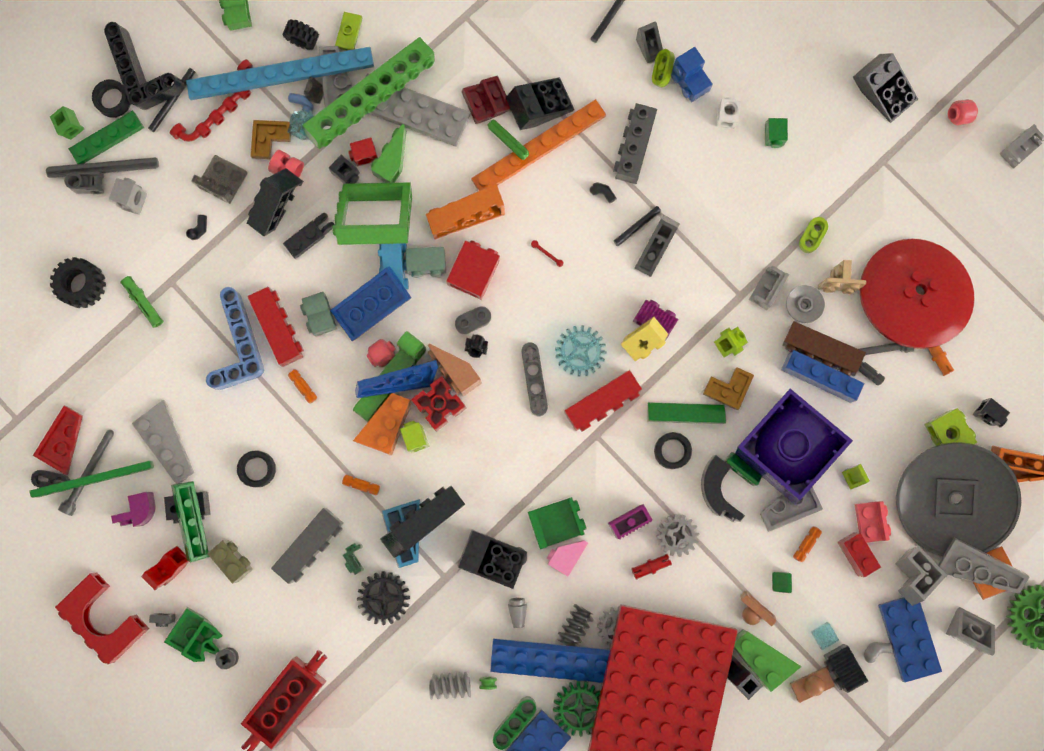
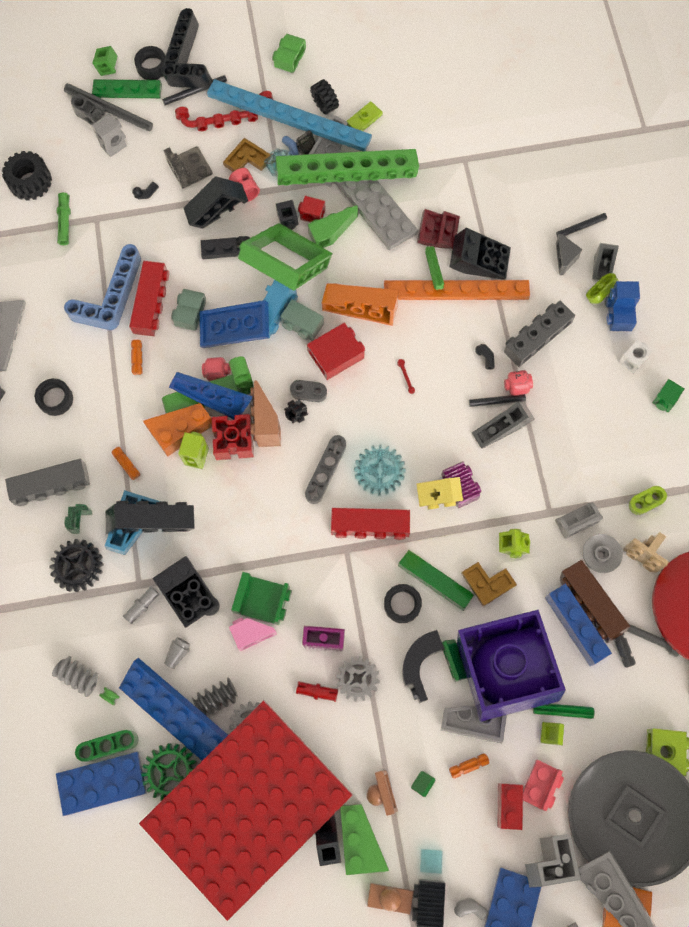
camera: 35 degrees right, 10 degrees down
none -> light grey pin [123,586,160,624]
none -> coral head [504,370,533,396]
none -> green axle [533,704,595,719]
none -> dark grey slope [555,234,583,275]

